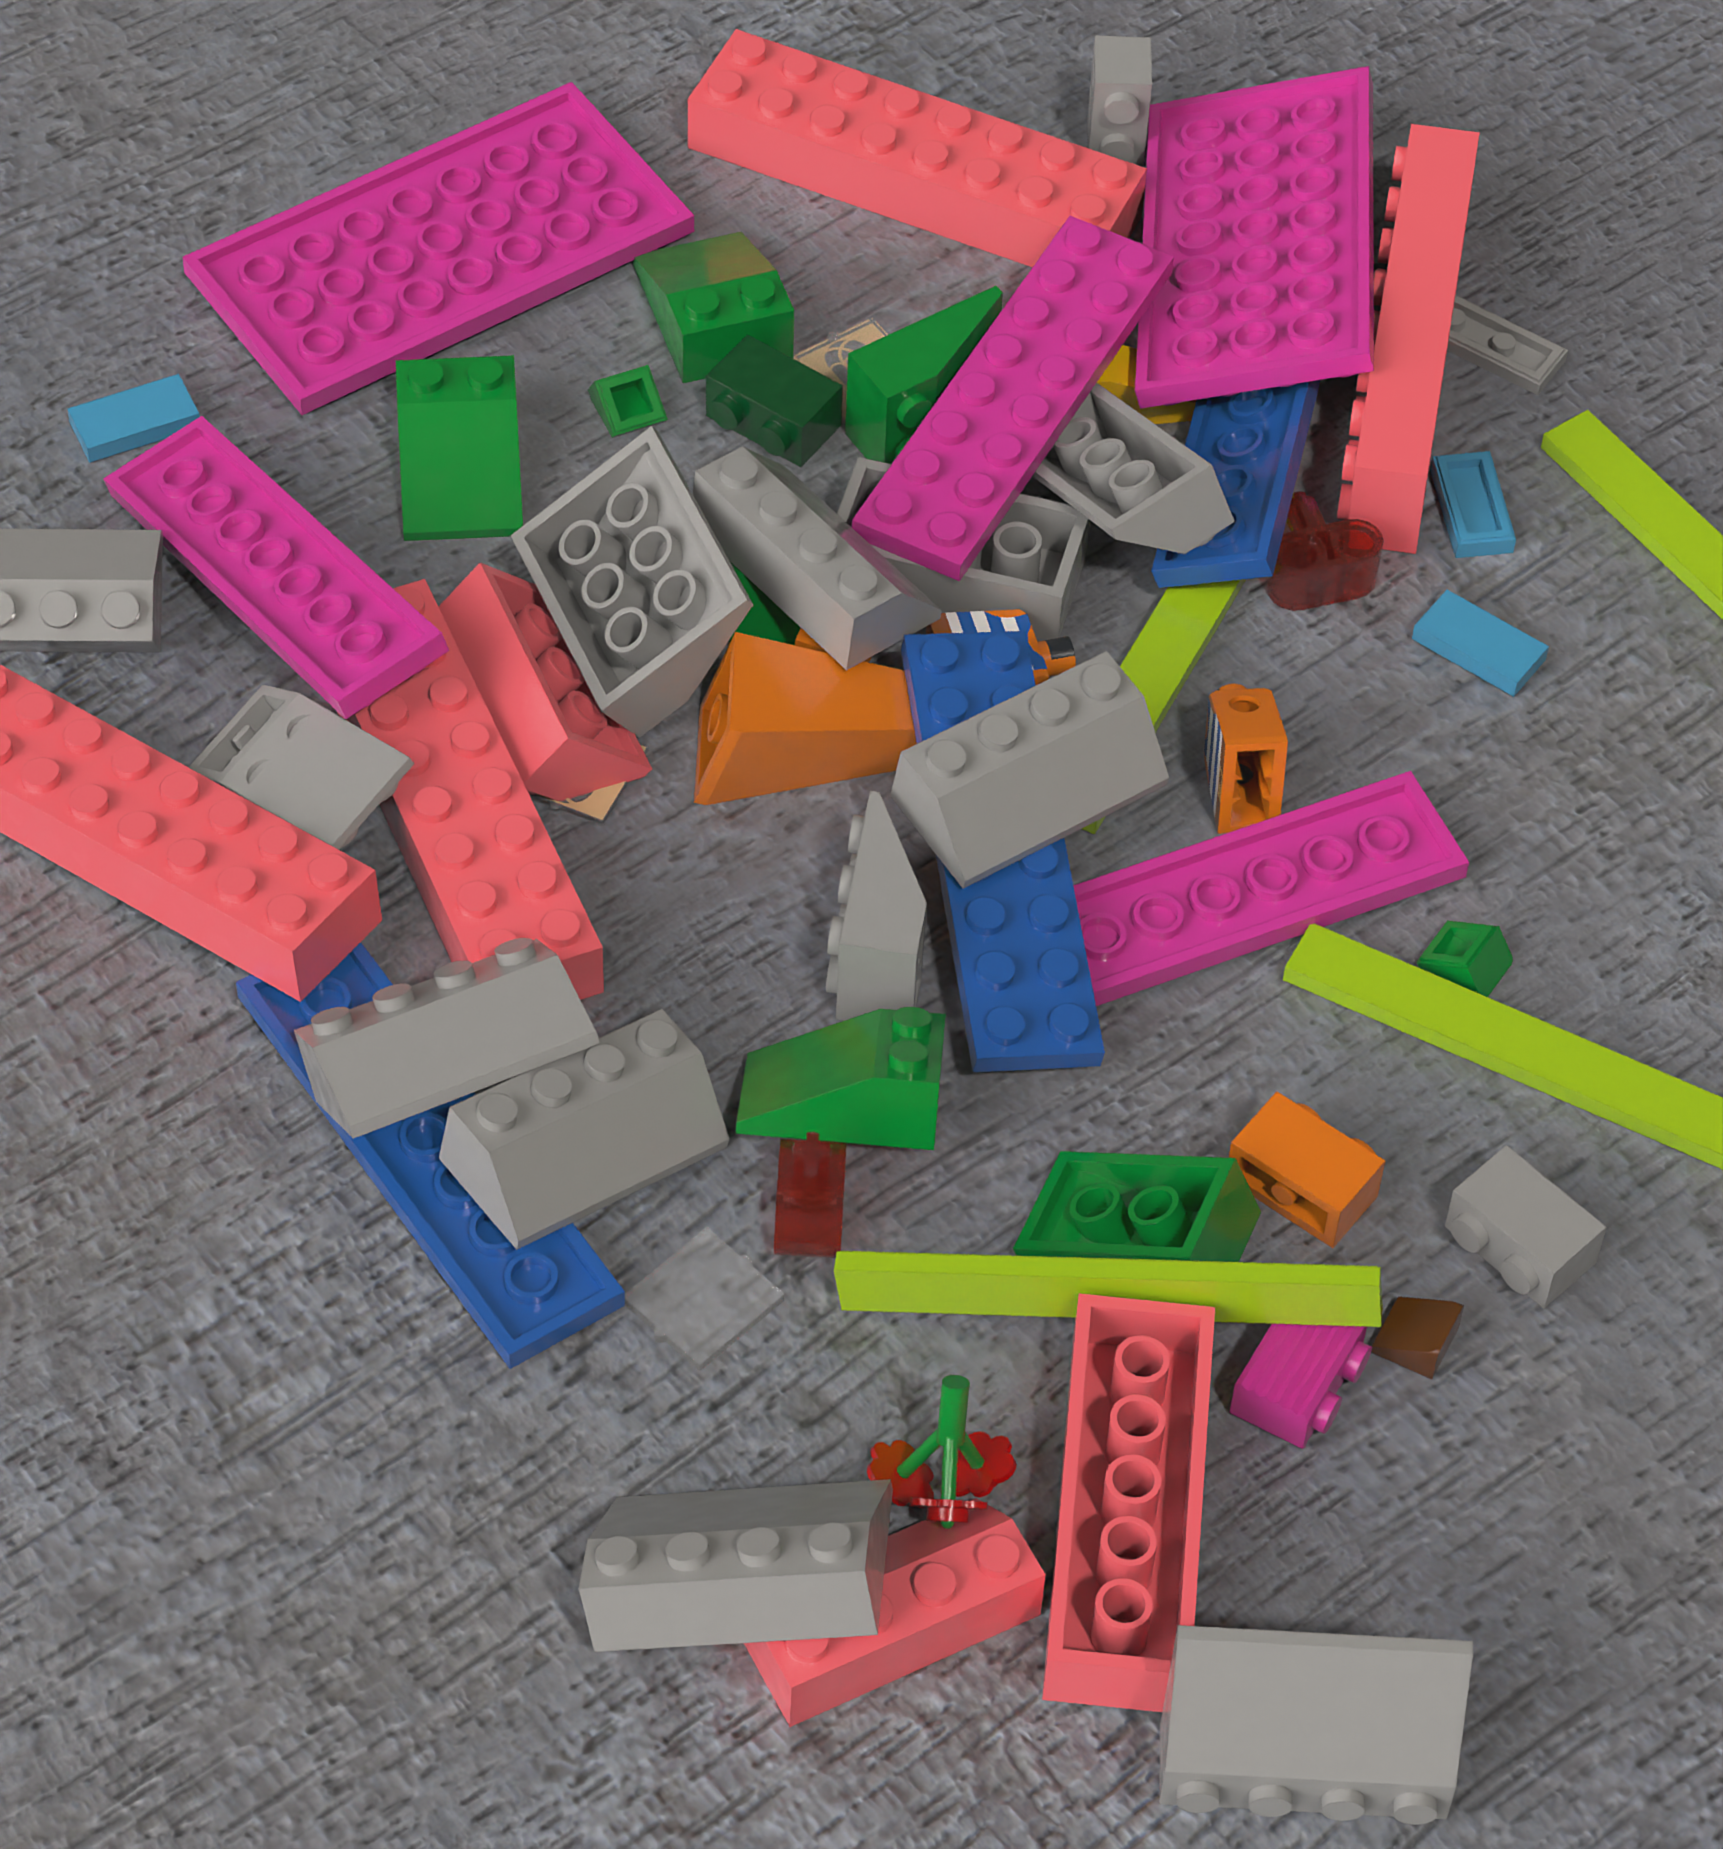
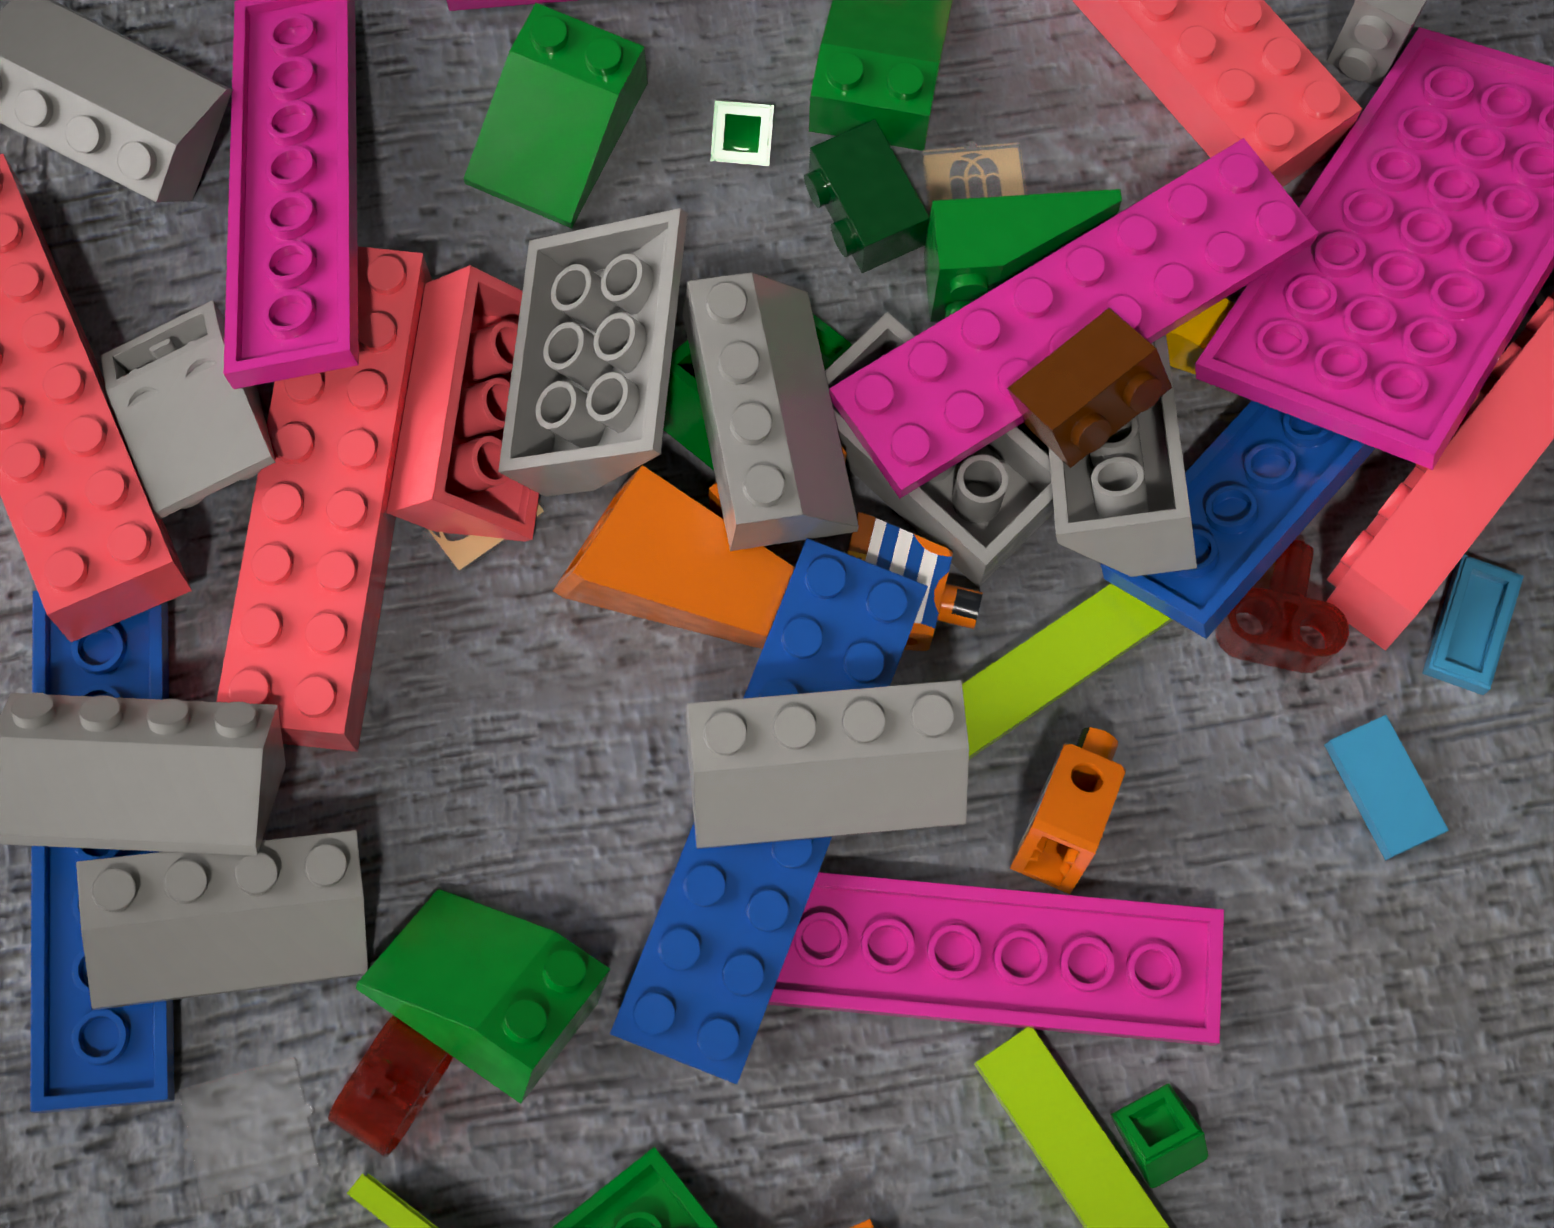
camera: 30 degrees right, 20 degrees up
light grey slope [826,791,927,1021] -> none
none -> reddish brown brick [1007,308,1172,468]

